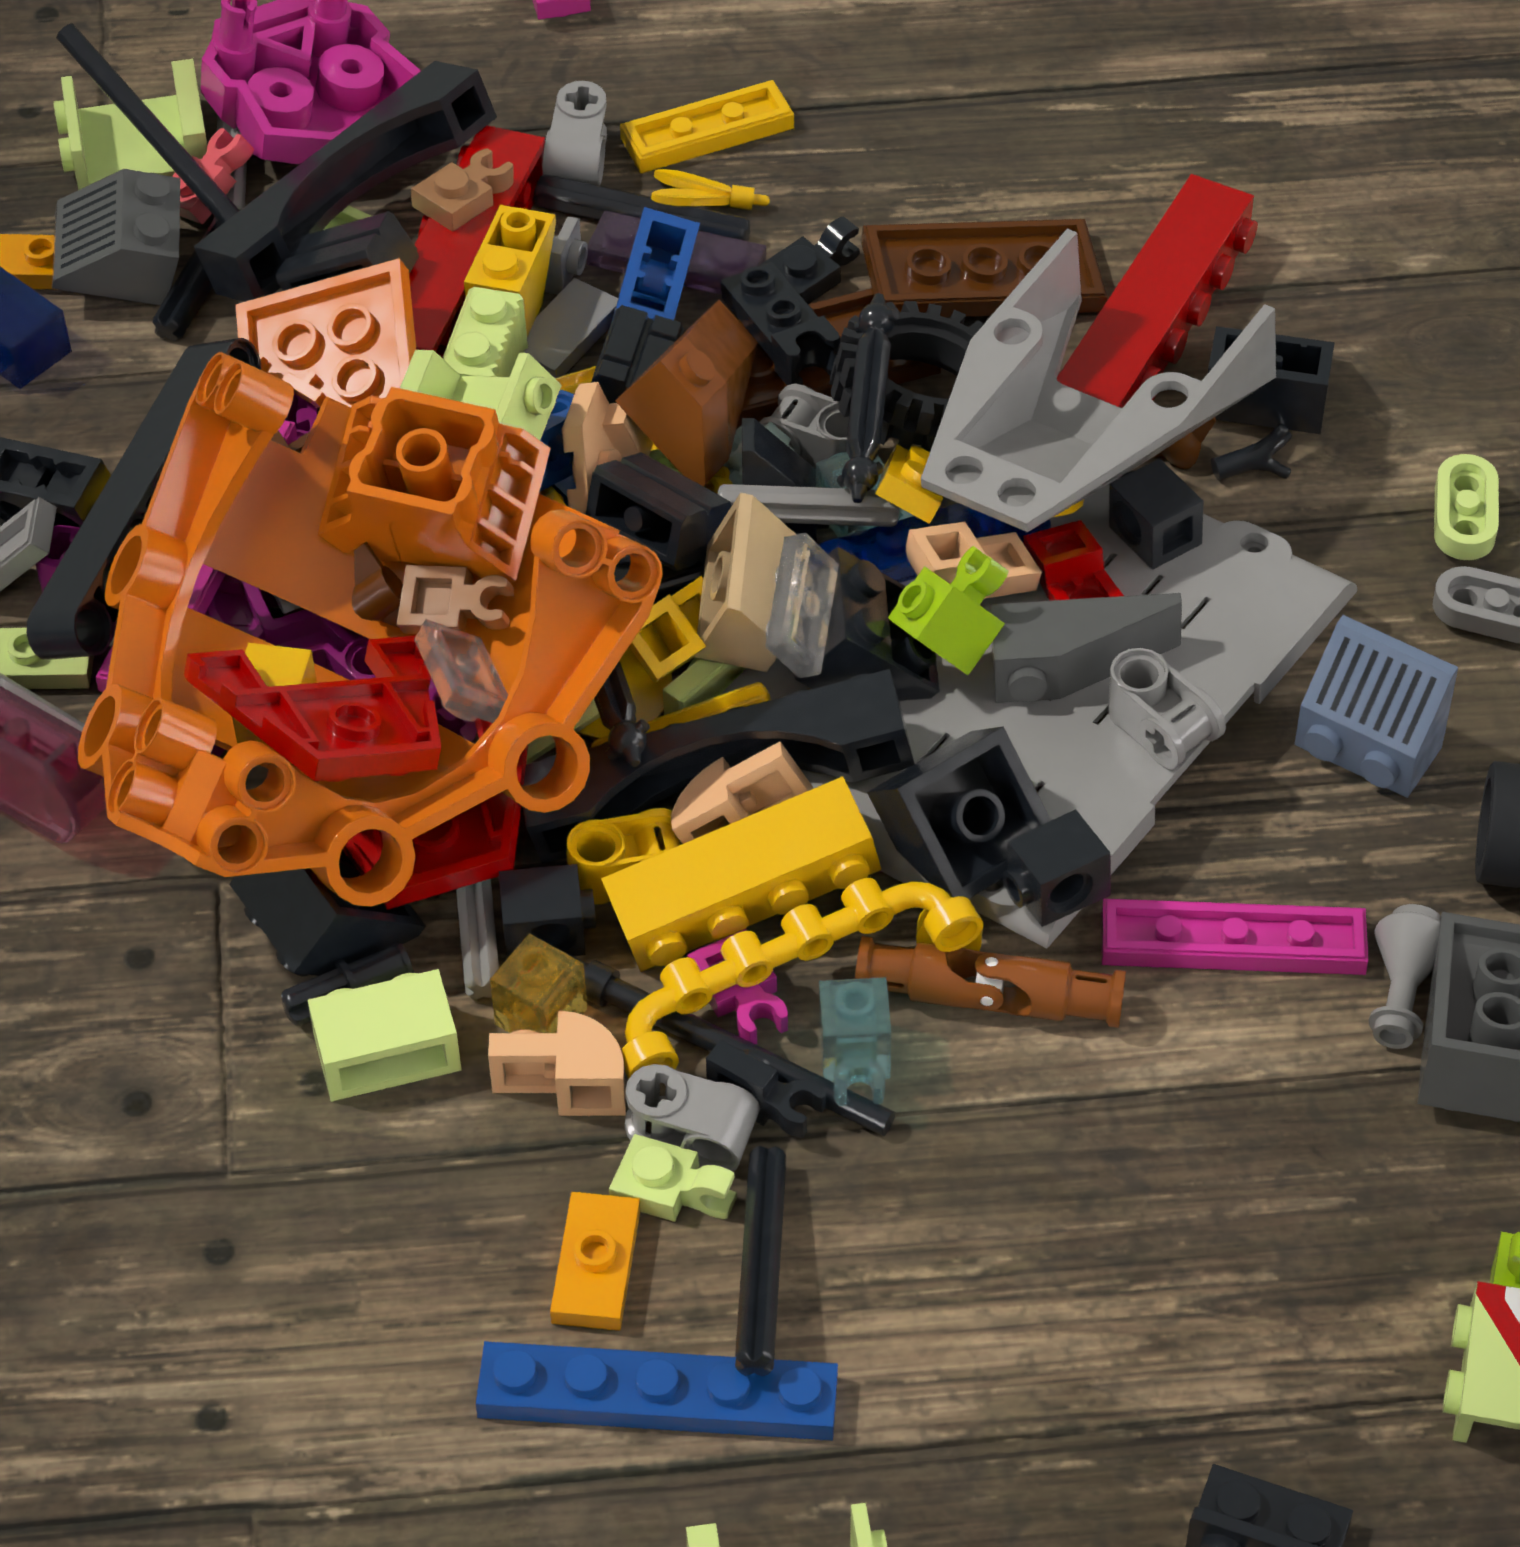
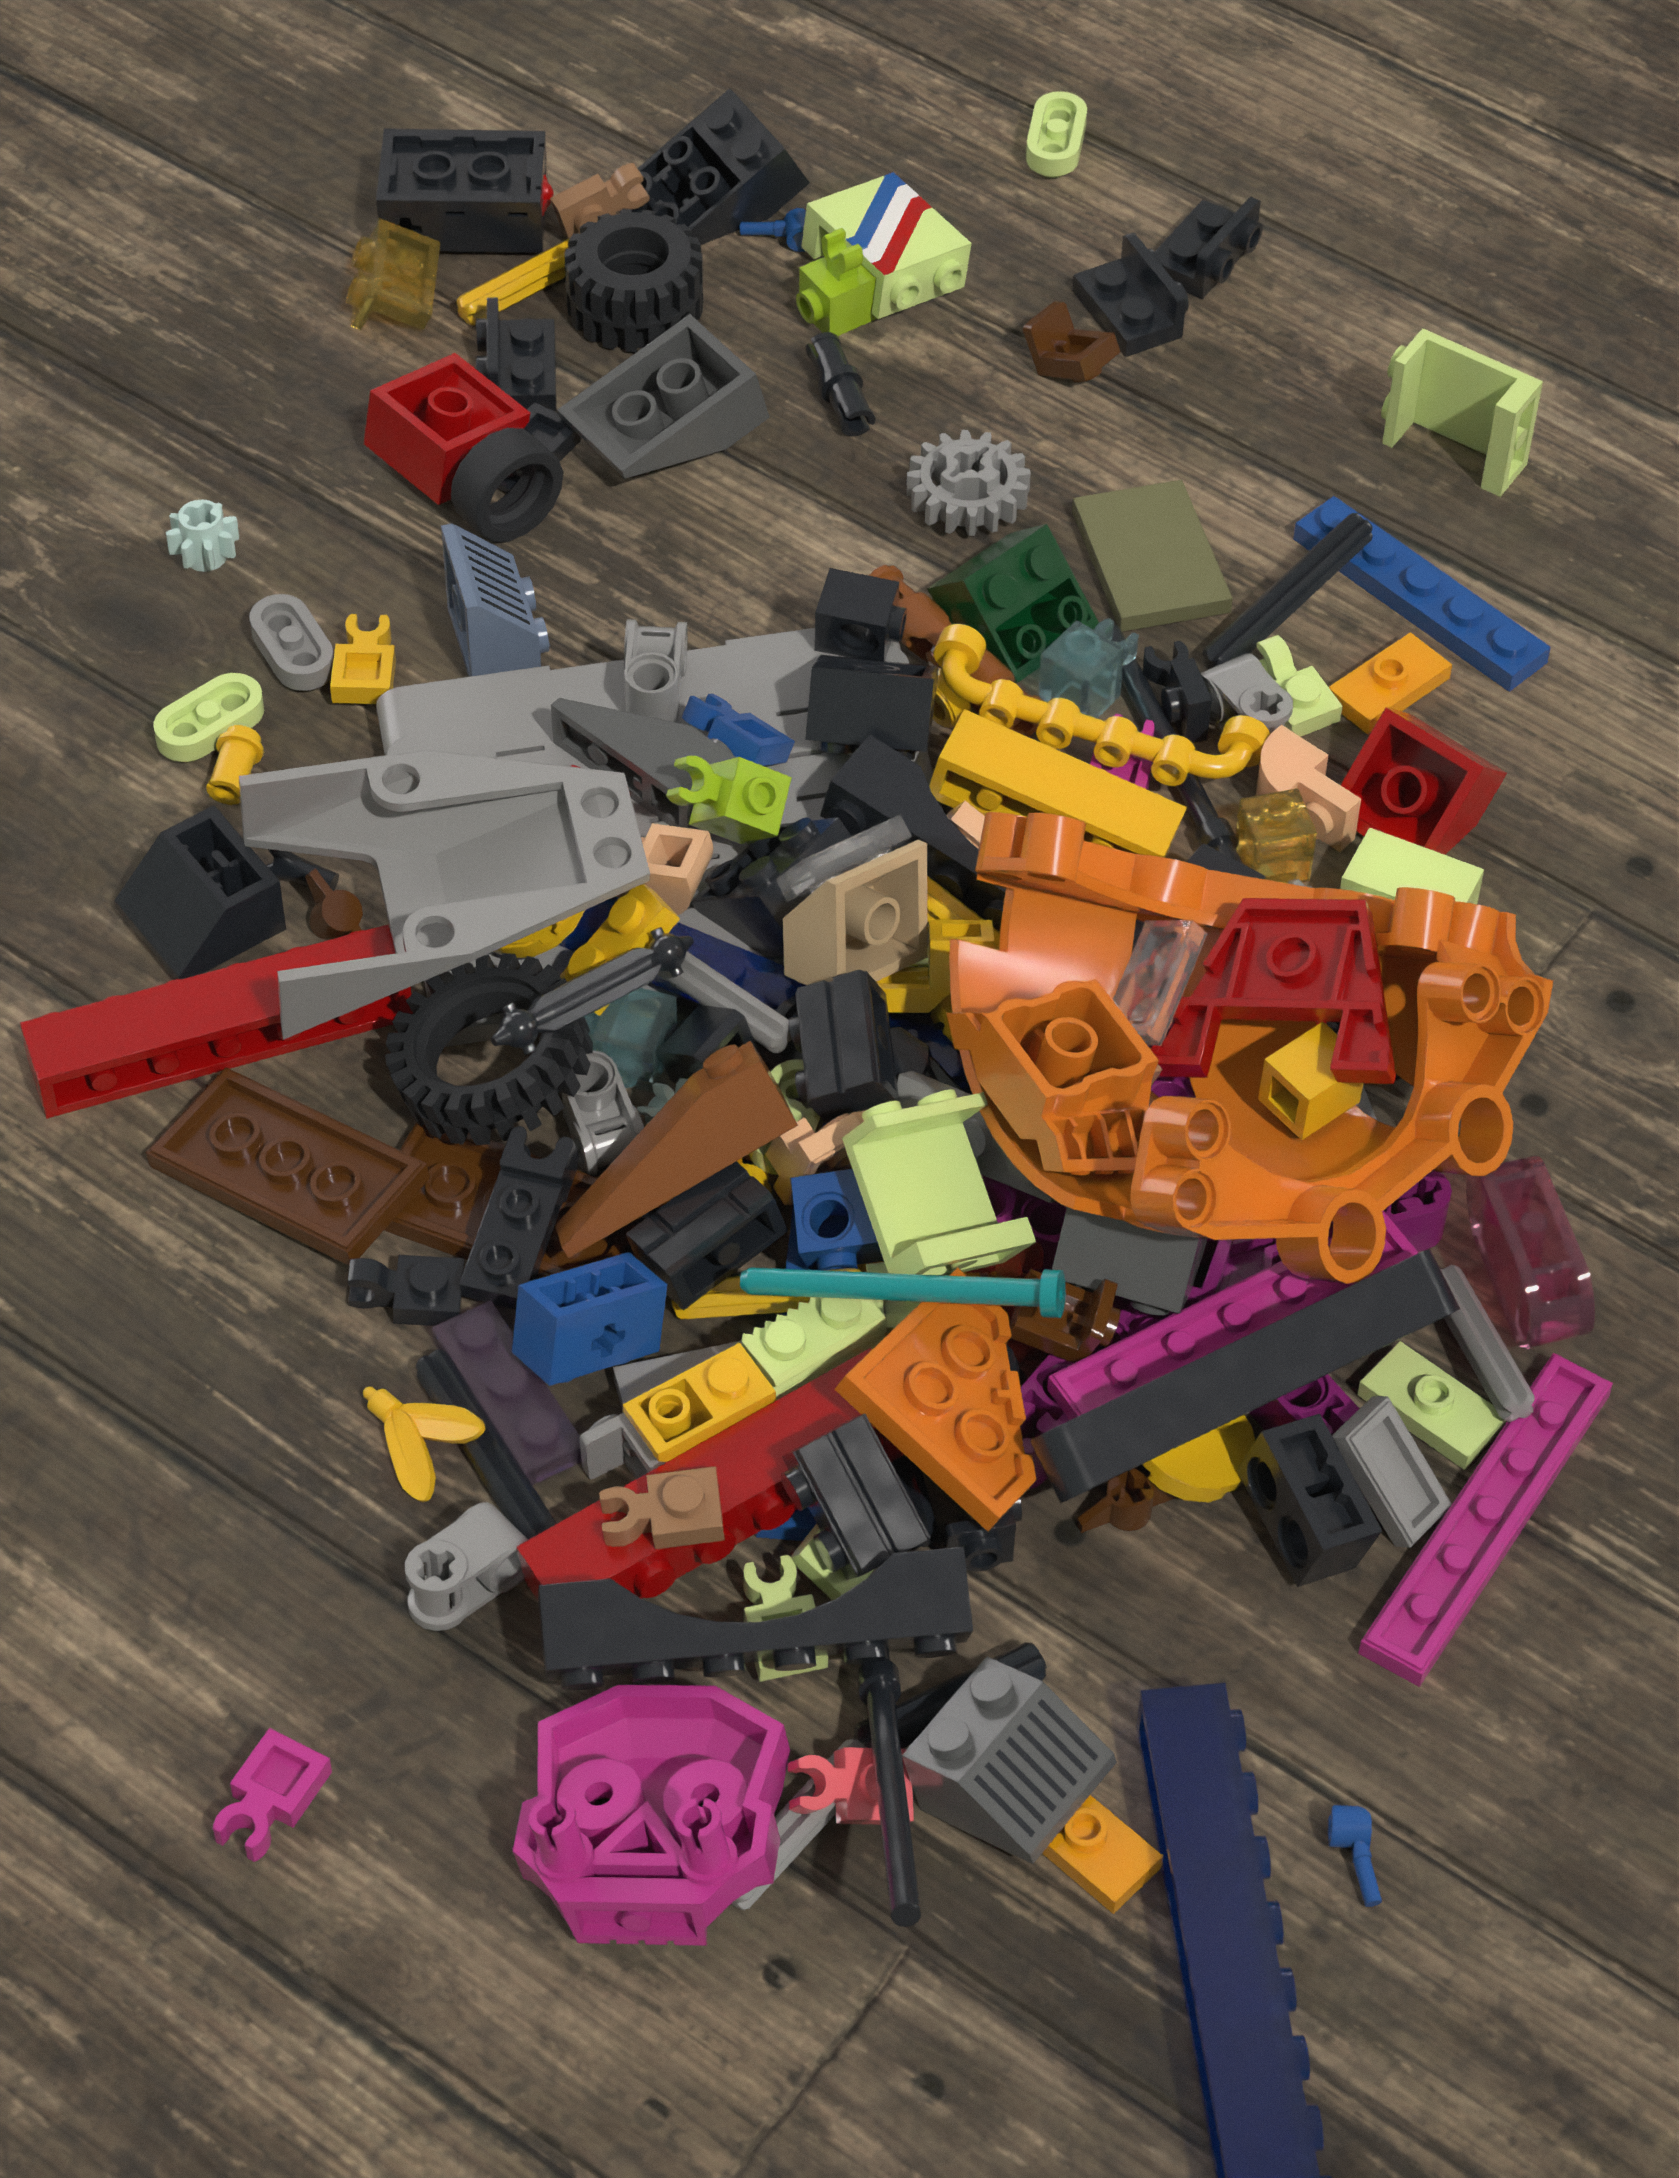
camera: 140 degrees left, 0 degrees up
yellowish green panel [53,59,207,190] -> none
yellow tile [620,80,794,173] -> none
dark pink tile [1102,899,1368,975] -> none
light grey piece [1369,904,1441,1049] -> none
none -> yellow pin [206,725,264,805]
none -> yellow plate [330,614,396,704]
none -> blue plate [682,693,795,766]
none -> teal bar [740,1267,1066,1318]
none -> black pin [806,332,876,437]
none -> light grey gear [906,430,1031,536]
none -> dark green slope [927,524,1101,683]
none -> reddish brown bracket [1023,301,1121,382]
none -> olive tile [1072,479,1233,632]
none -> red slope [1341,707,1507,855]

